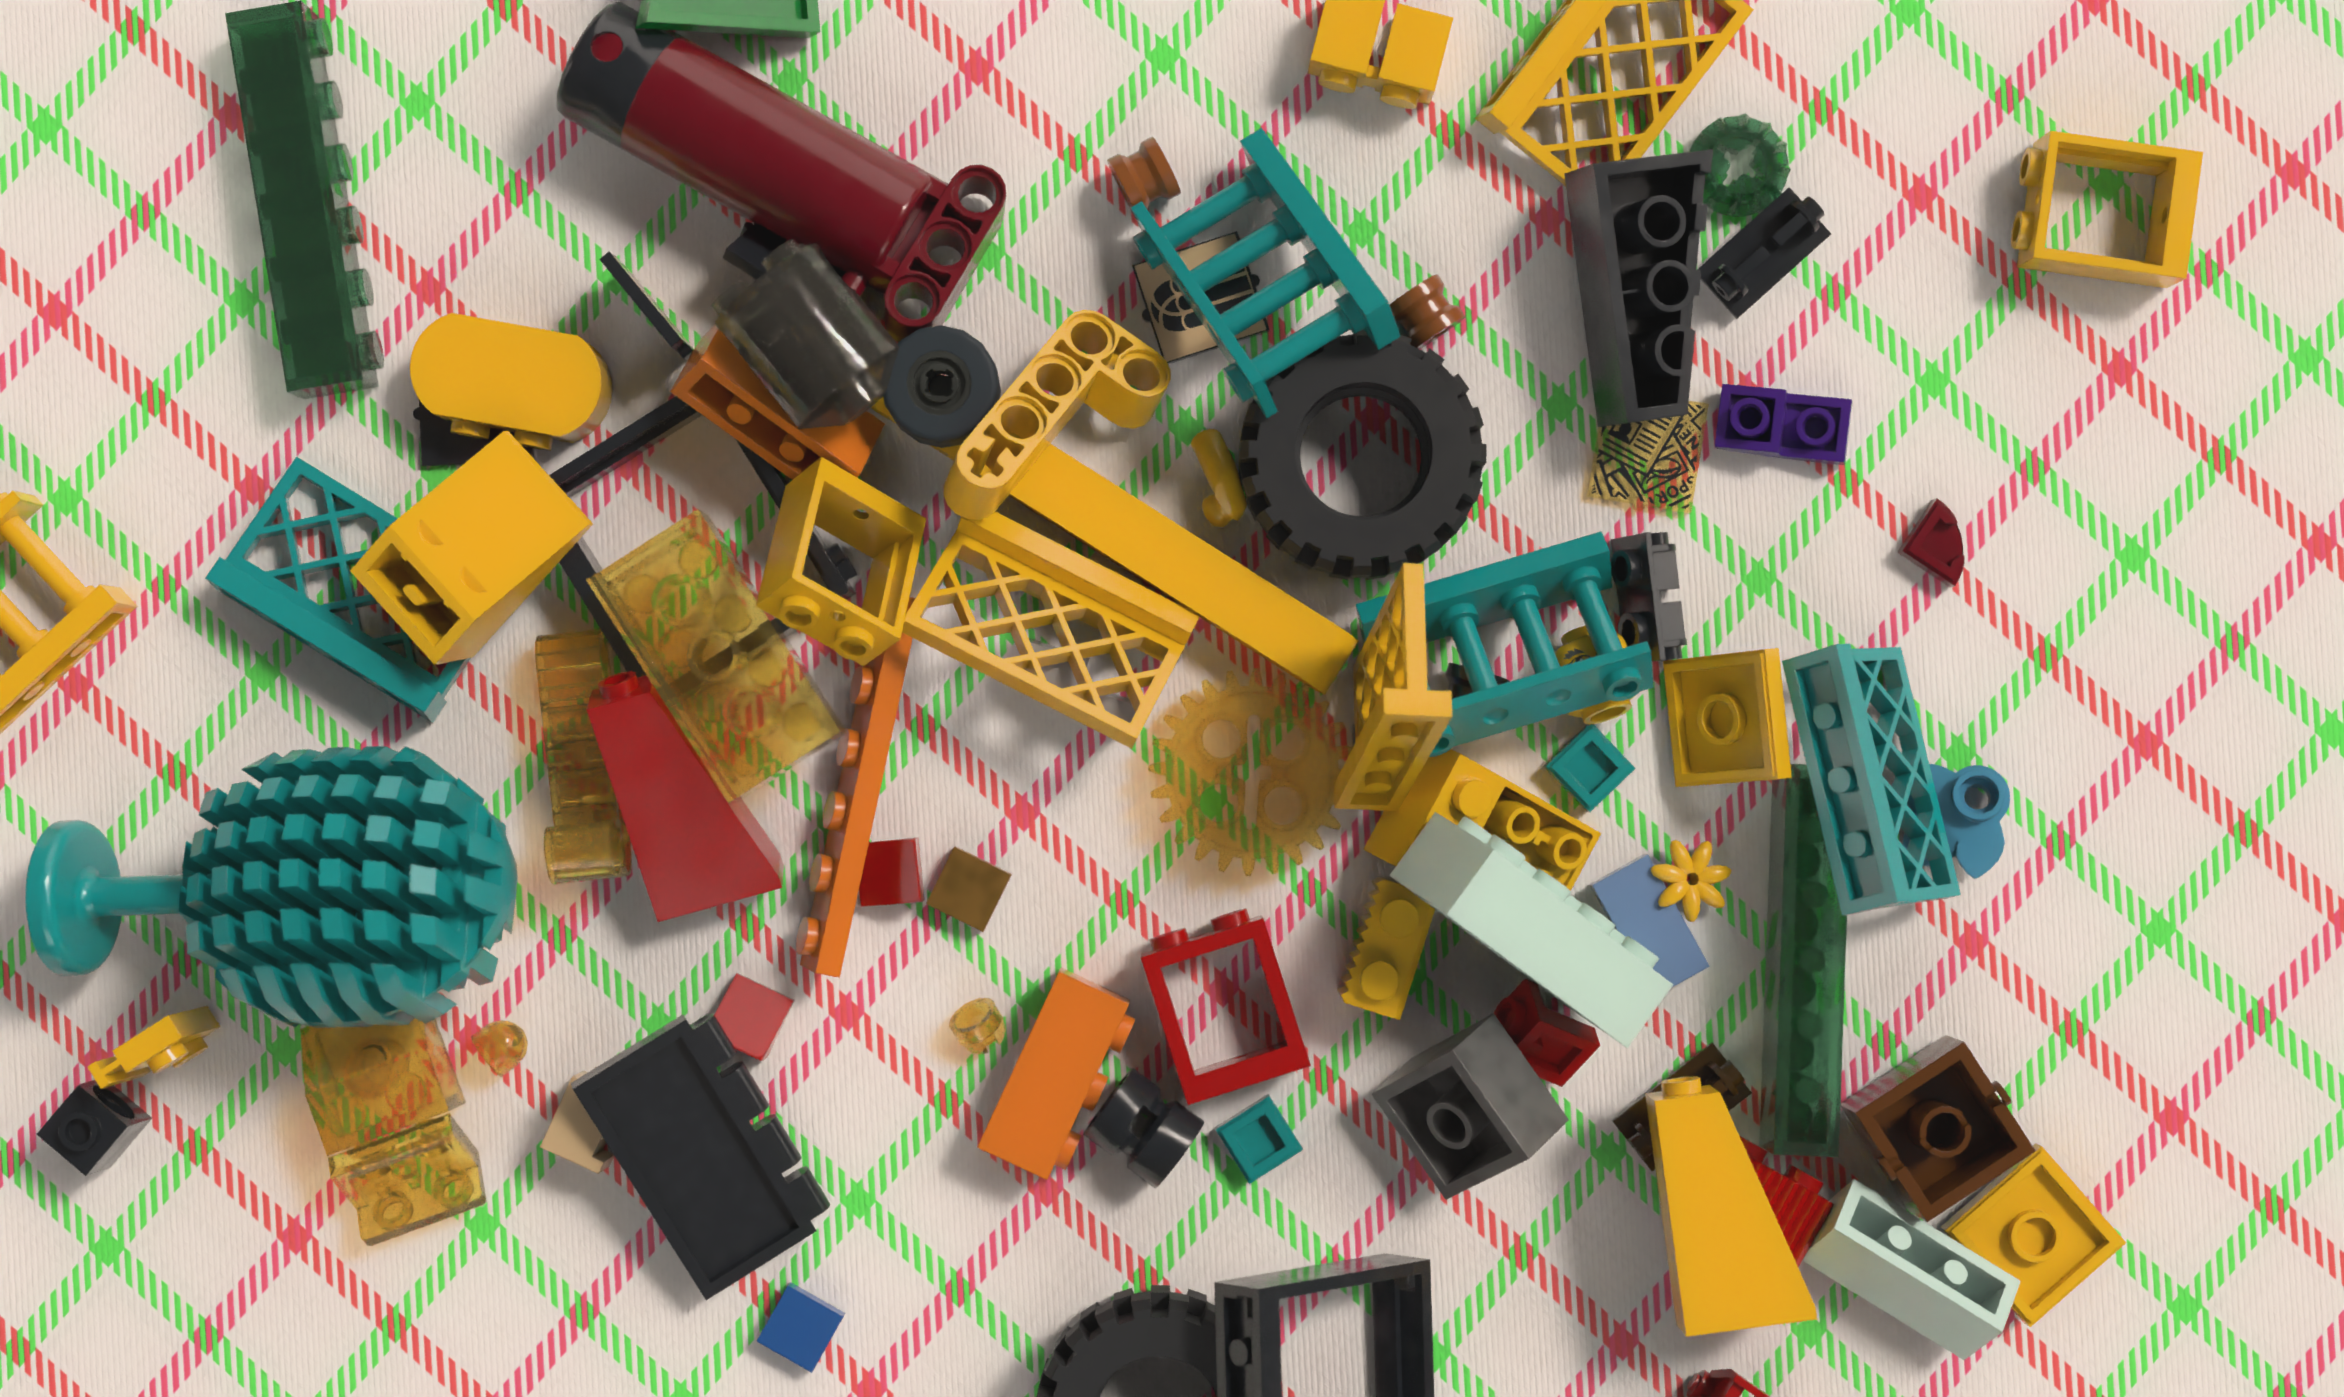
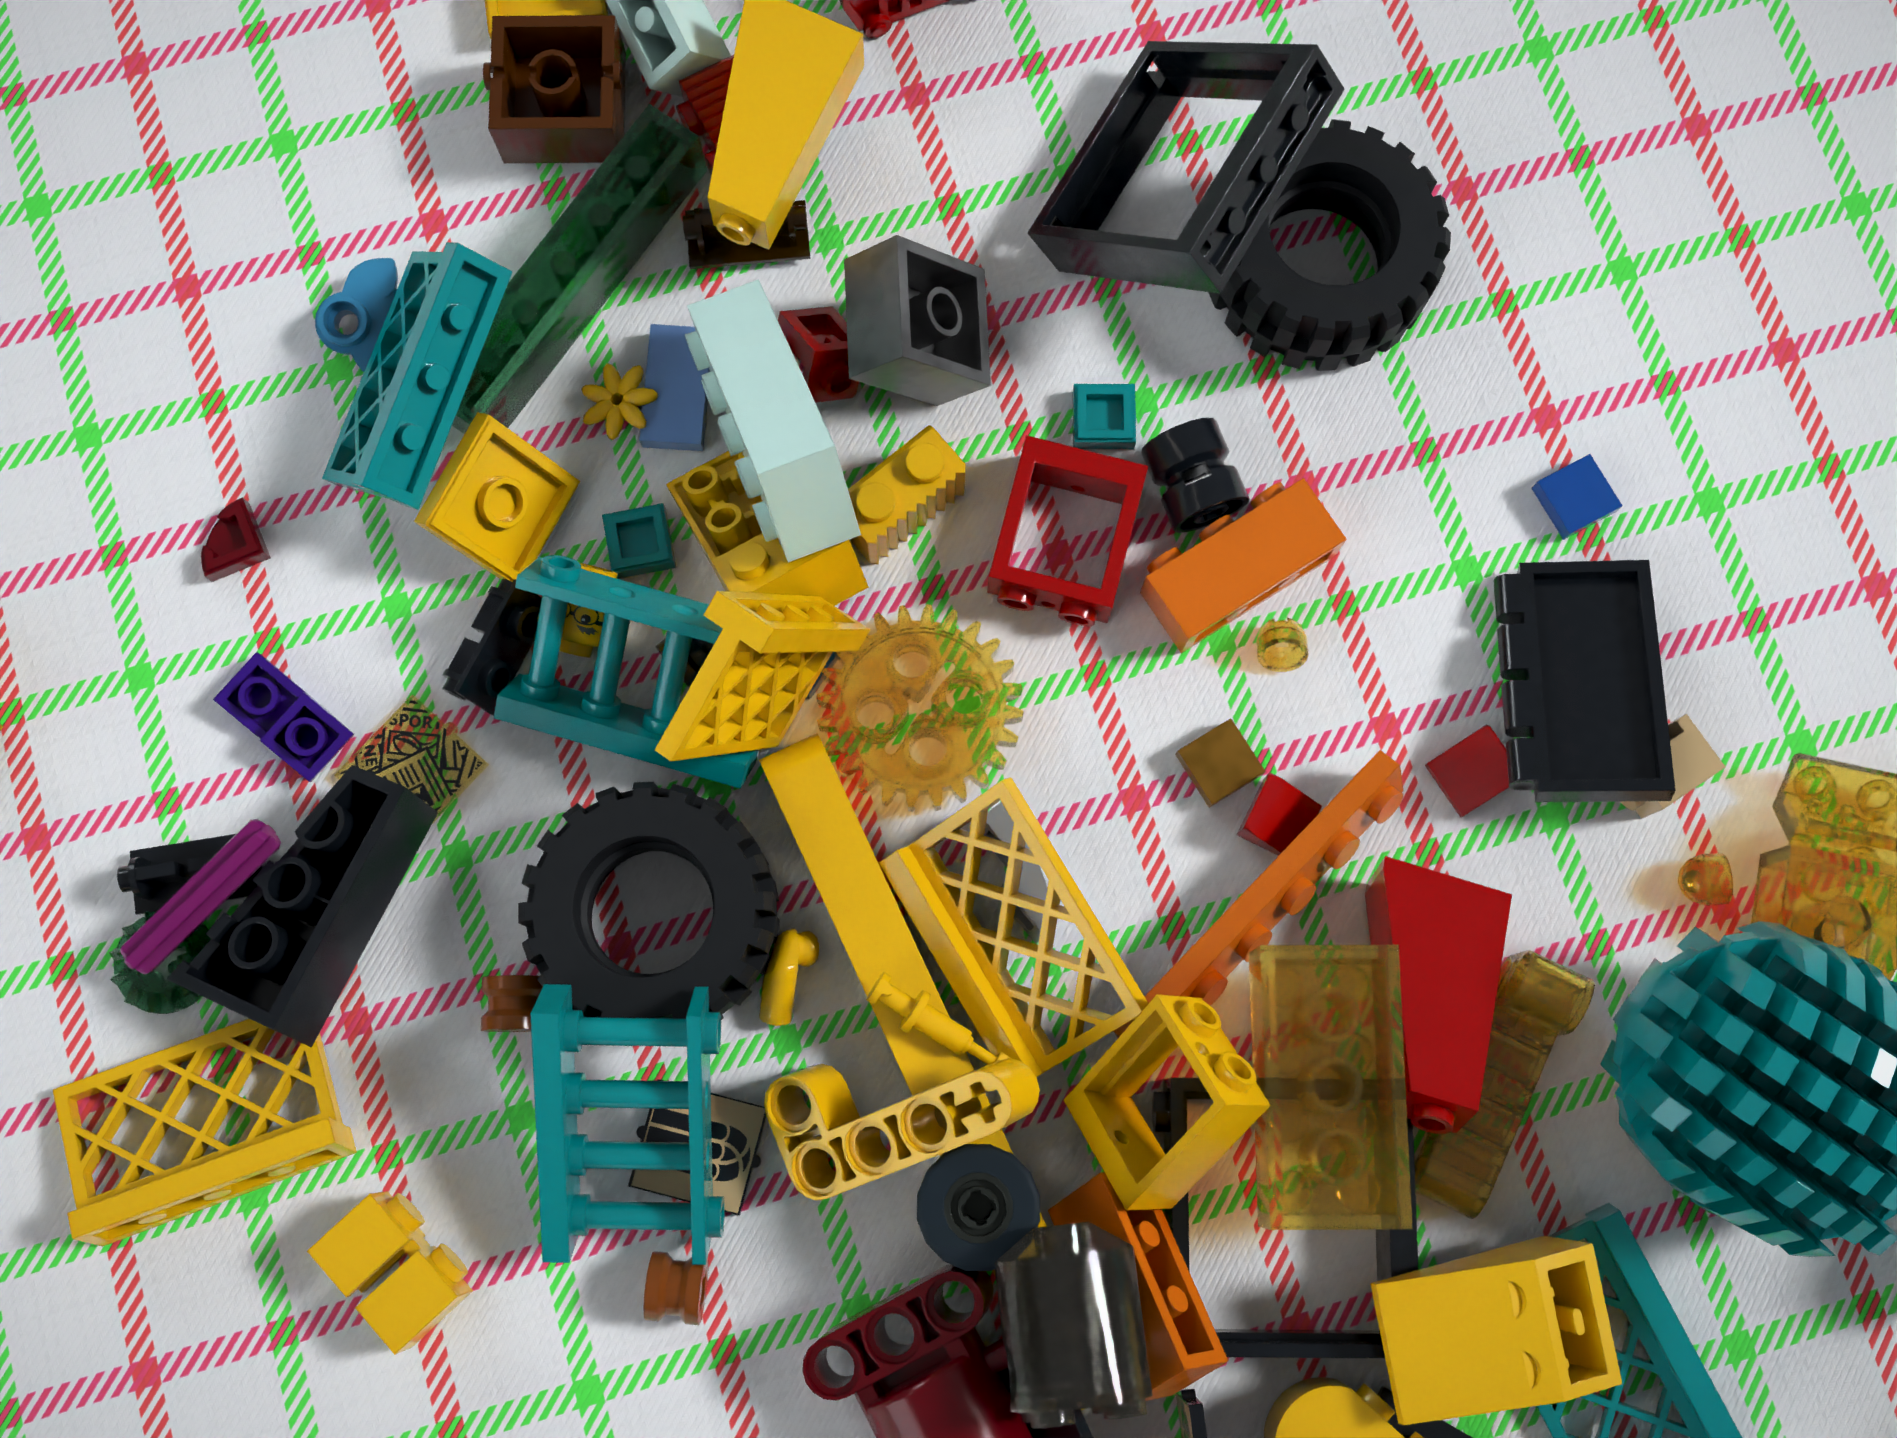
camera: 150 degrees left, 10 degrees down
none -> magenta axle [120,819,281,974]
none -> yellow piece [866,972,1010,1065]

